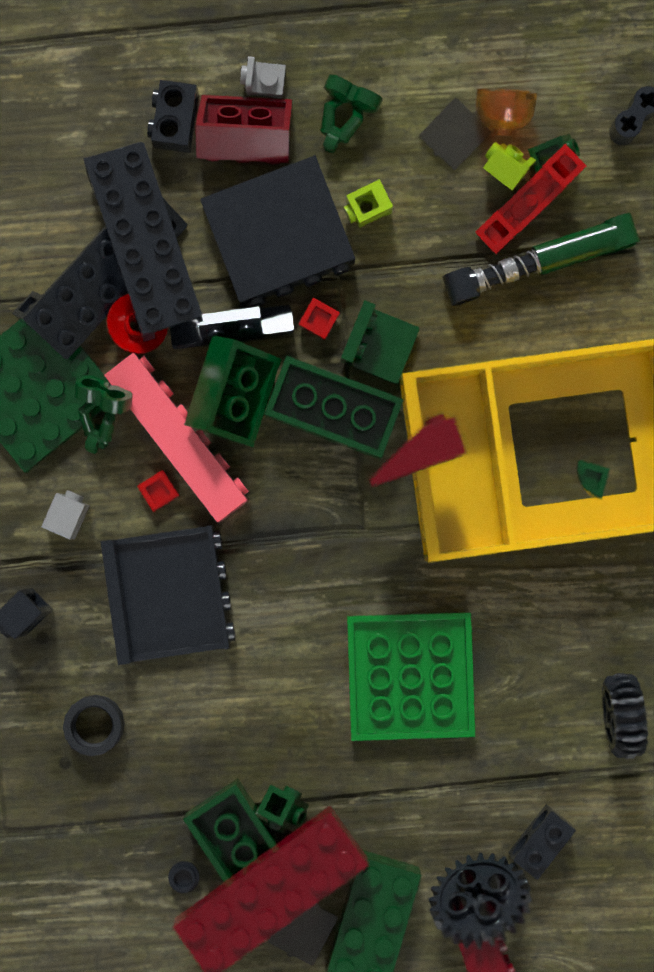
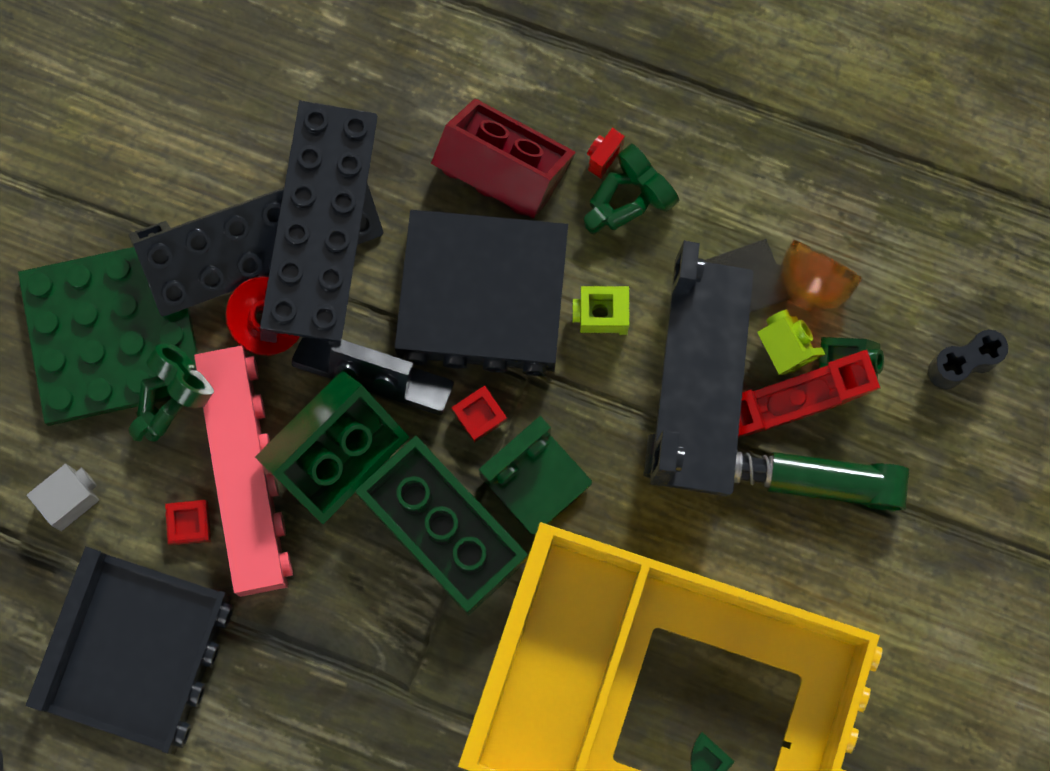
camera: 25 degrees right, 10 degrees down
black brick [147,80,199,153] -> none
light grey bracket [240,56,286,99] -> none
dark red slope [369,413,467,488] -> none
none -> red plate [587,128,625,179]
none -> black bracket [650,240,754,497]

